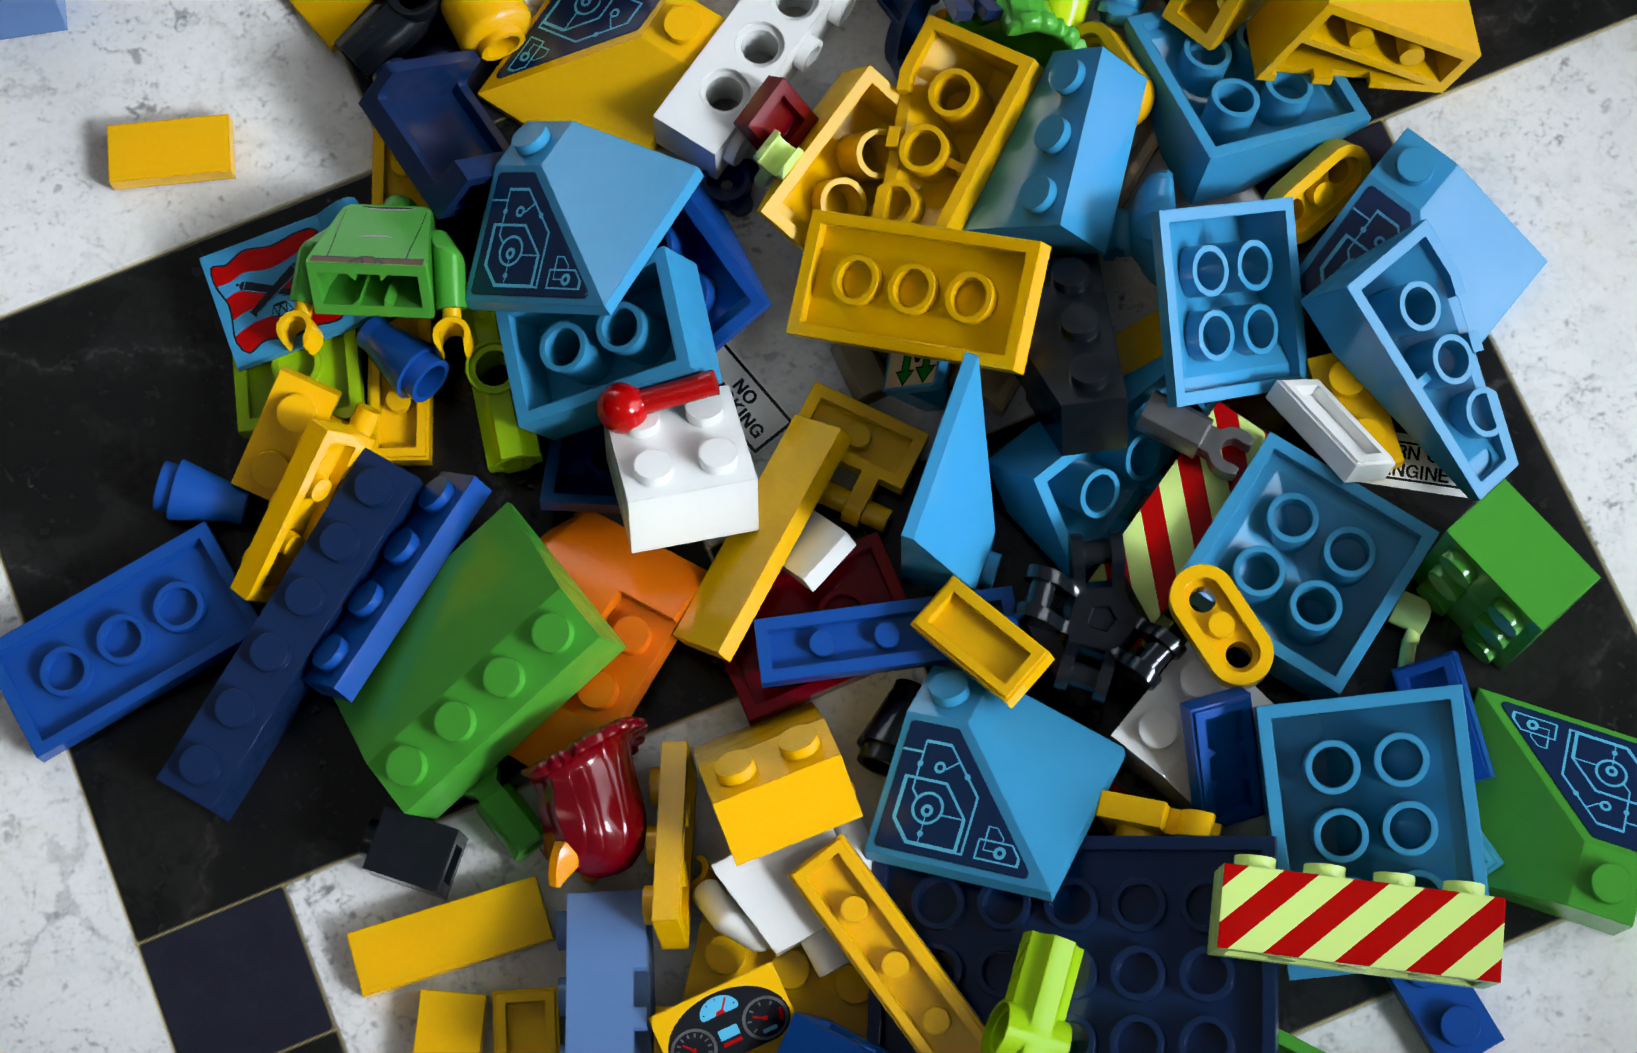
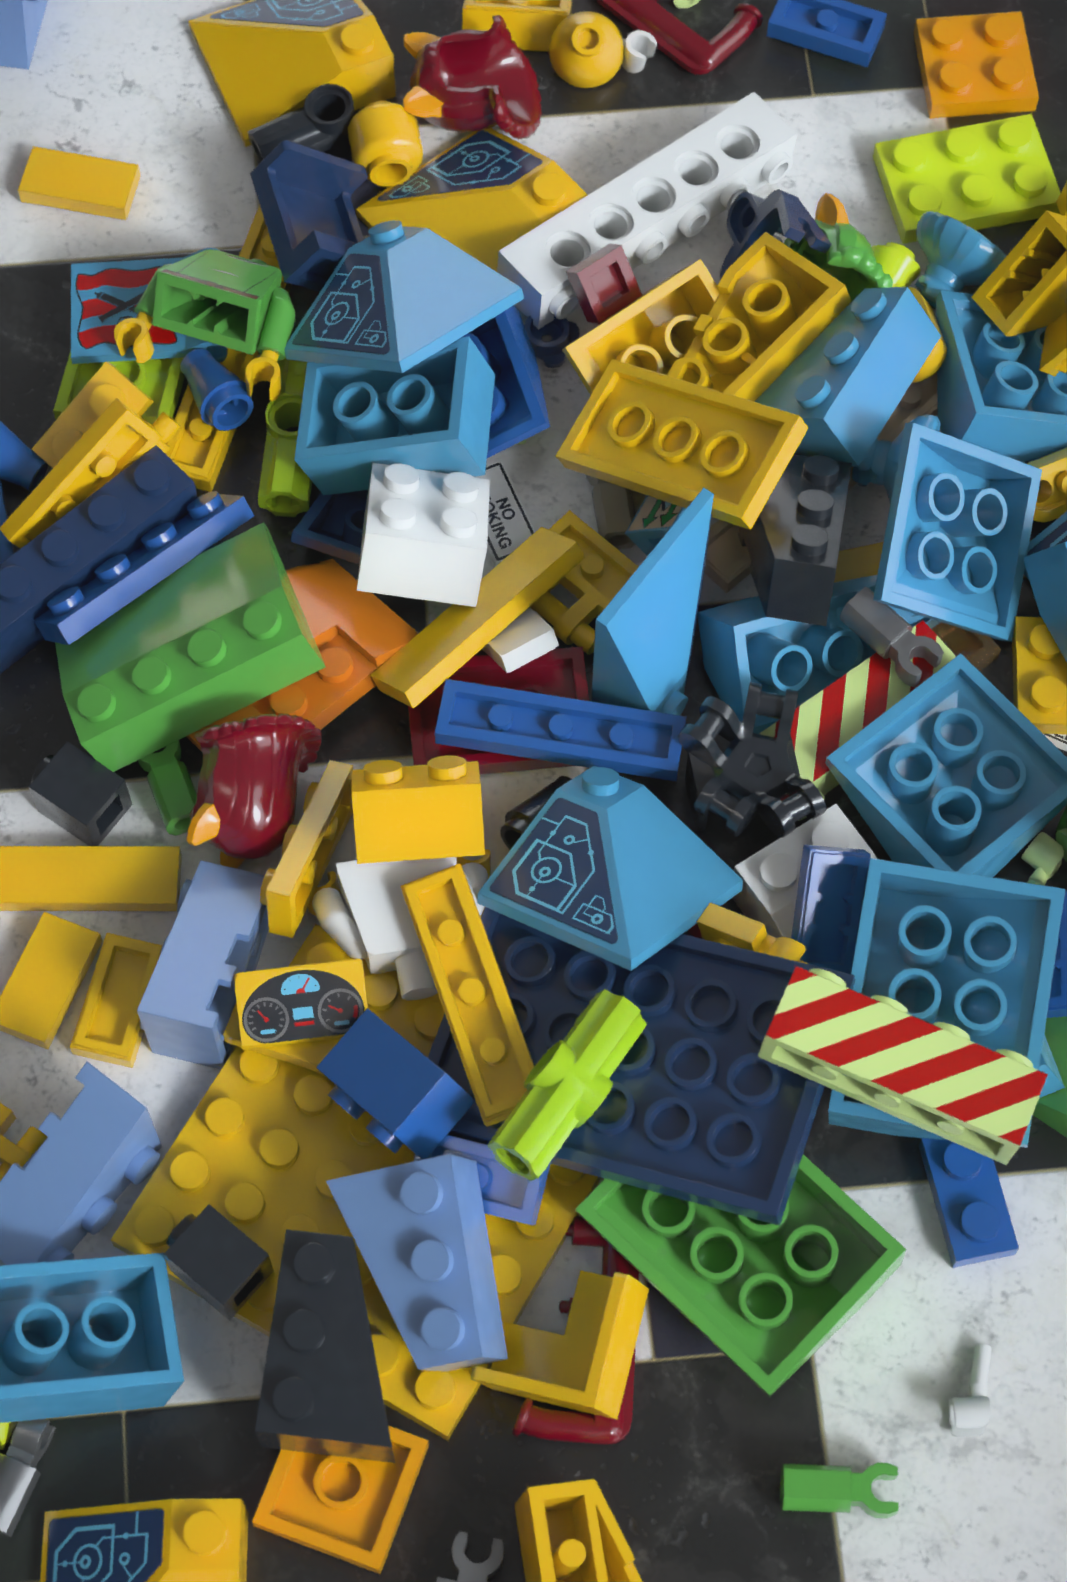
camera: 10 degrees right, 10 degrees down
red bar [596,369,720,434] -> none
yellowish green hand [753,129,804,188] -> none
yellow tile [910,575,1055,709] -> none
yellow plate [1168,564,1274,689] -> none
white tile [1265,379,1396,483] -> none

